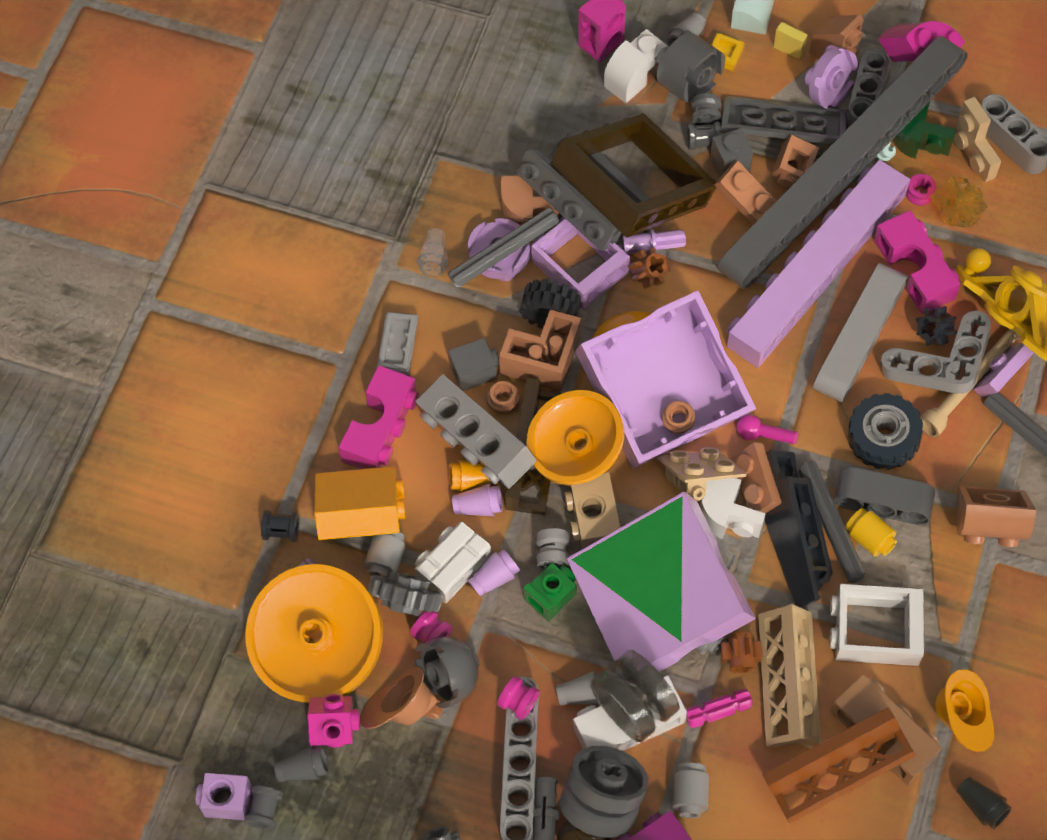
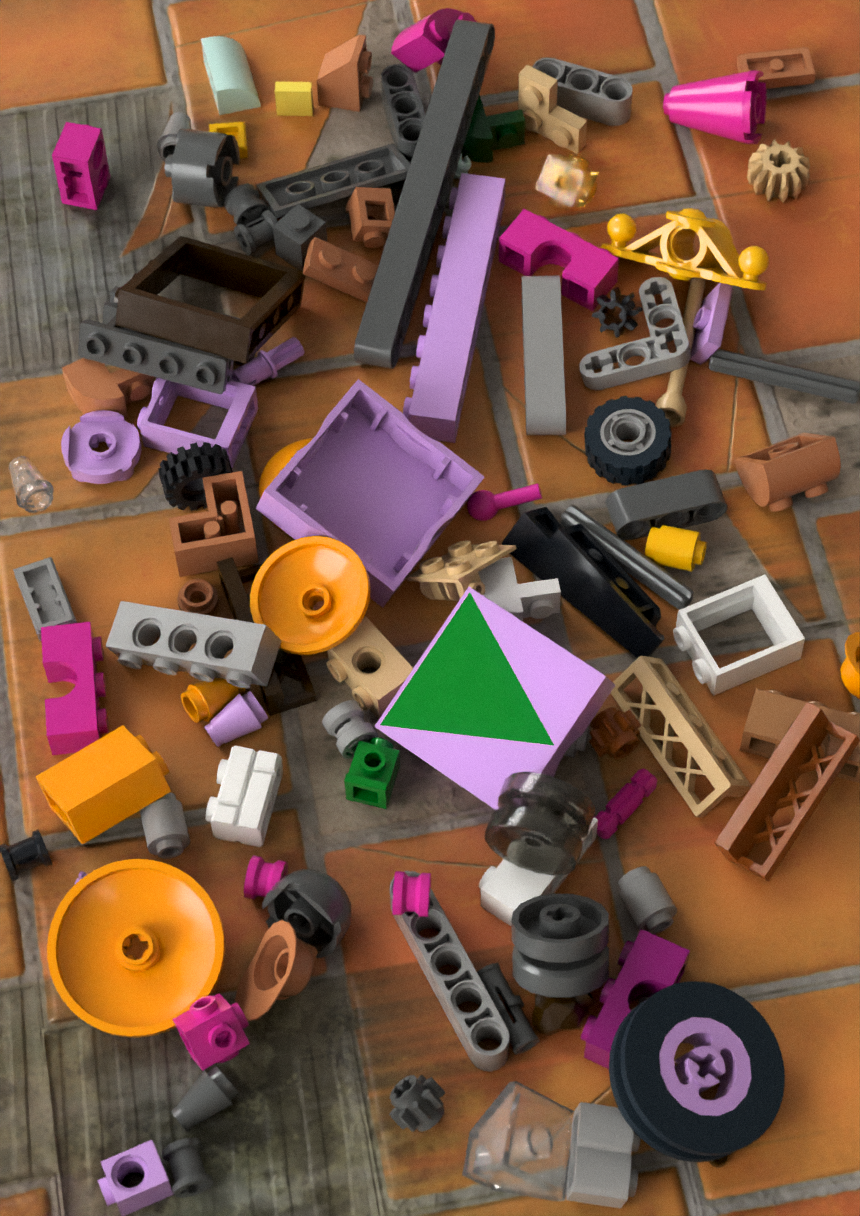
camera: 30 degrees left, 5 degrees down
dark grey gear [368,571,444,616] -> none
dark grey axle [448,208,559,288] -> none
dark grey brick [448,338,500,391] -> none
lavender cone [468,549,520,597] -> none
light grey cone [556,671,609,706] -> none
white brick [604,29,669,104] -> none
dark orange gear [628,247,670,289] -> none
nougat plate [662,401,695,434] -> none
nougat plate [732,442,782,513] -> none
lavender plate [805,45,858,108] -> none
dark pink bush [906,174,936,206] -> none

